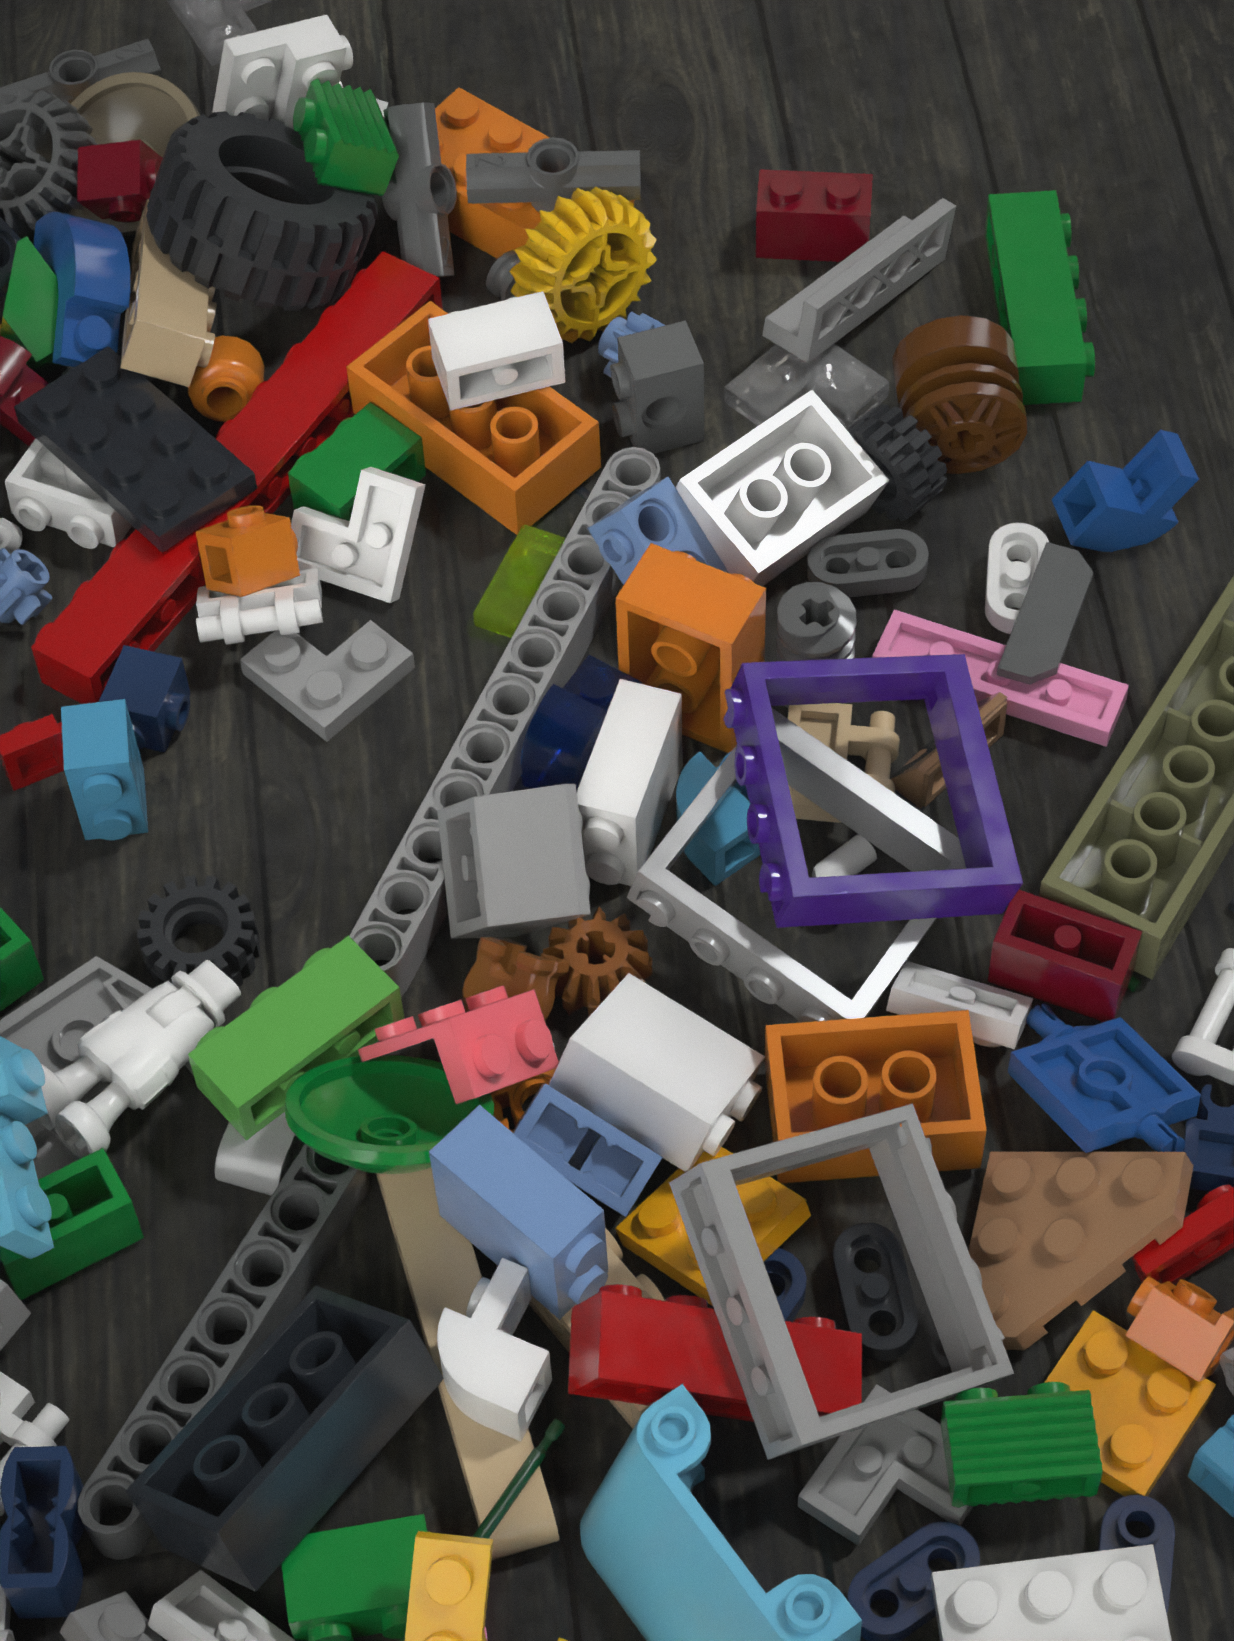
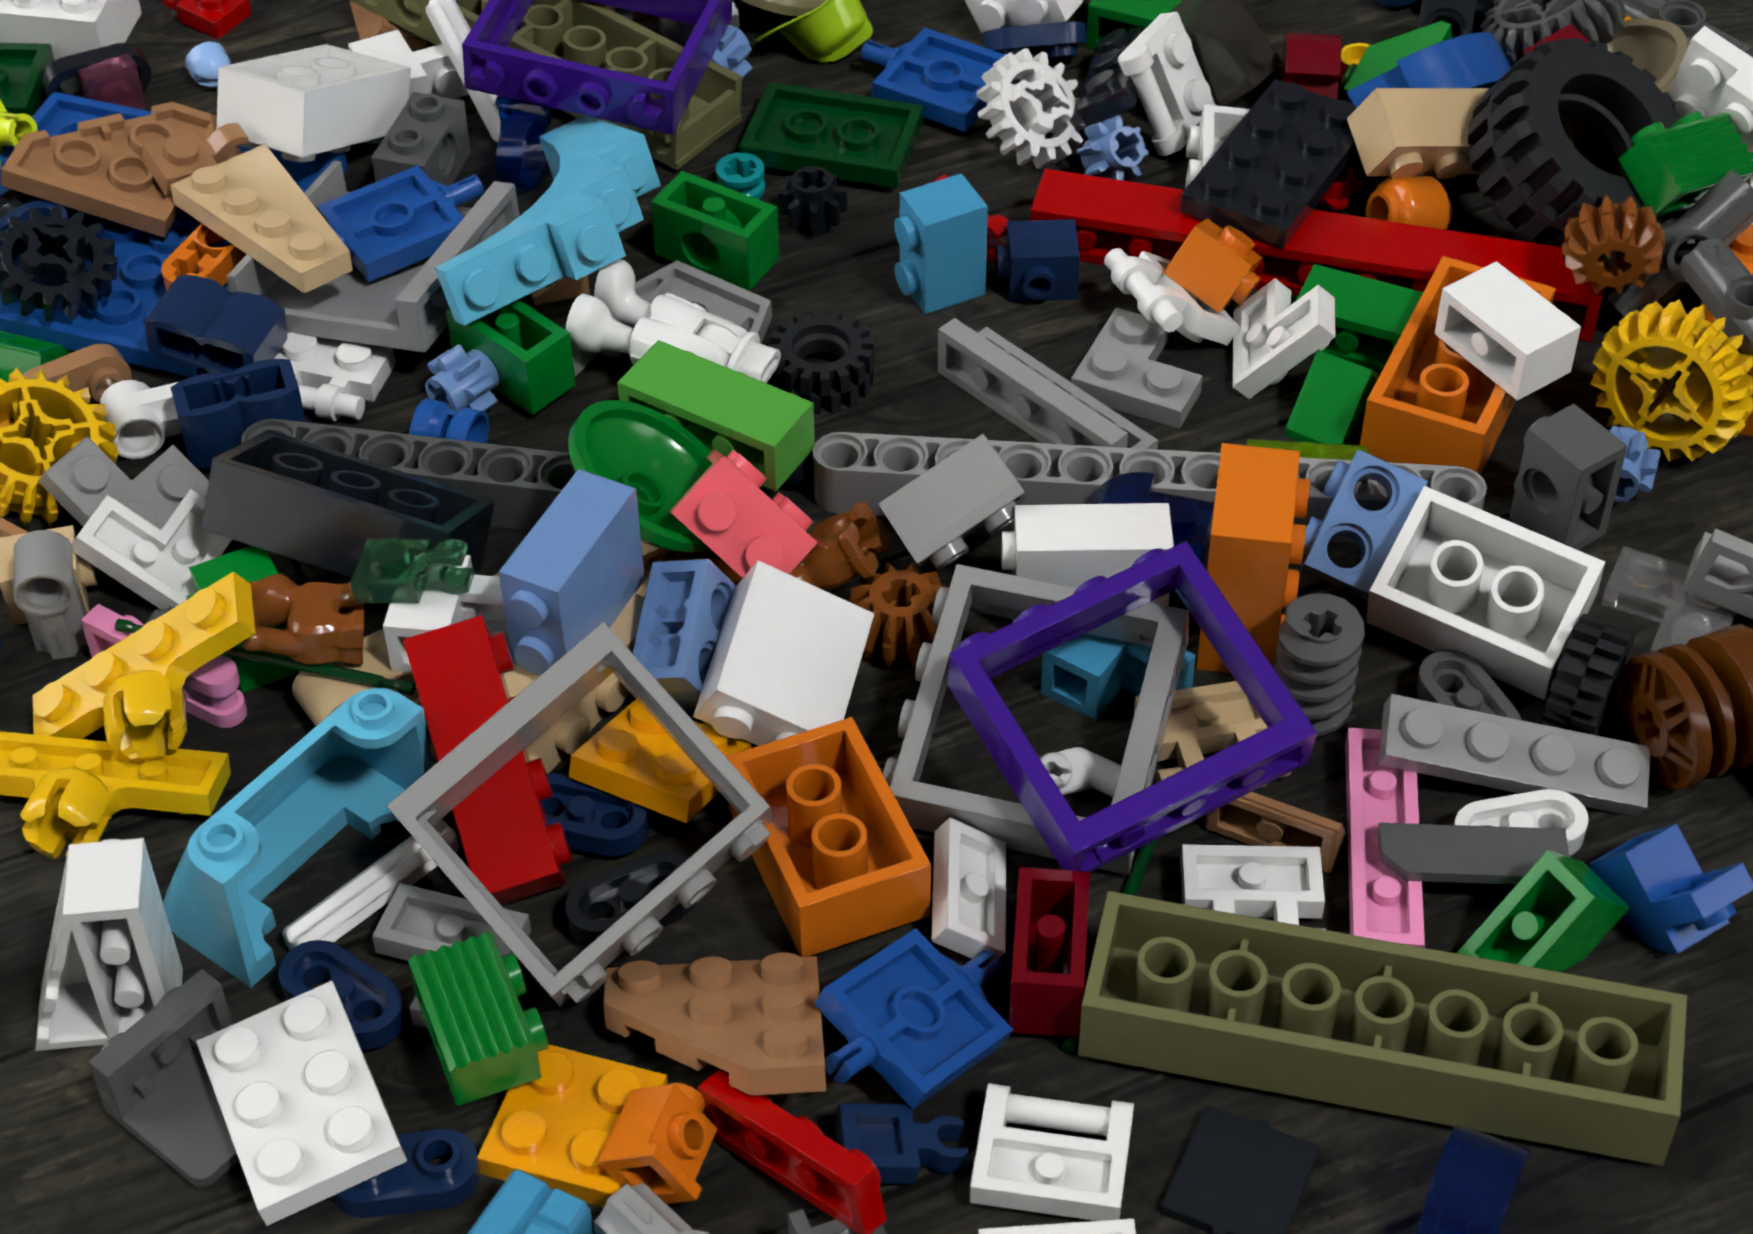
camera: 70 degrees right, 10 degrees down
none -> dark orange animal [241,573,365,665]
none -> white axle [282,819,460,950]
none -> clear green plate [350,538,475,604]
none -> blue wheel [409,398,489,443]
none -> medium blue gear [425,344,499,411]
none -> light grey fence [938,318,1158,449]
none -> white plate [1180,844,1326,930]
none -> green slope [1285,350,1380,458]
none -> light grey plate [1378,694,1650,817]
none -> green slope [1457,850,1630,972]
none -> dark orange gear [1562,194,1665,295]

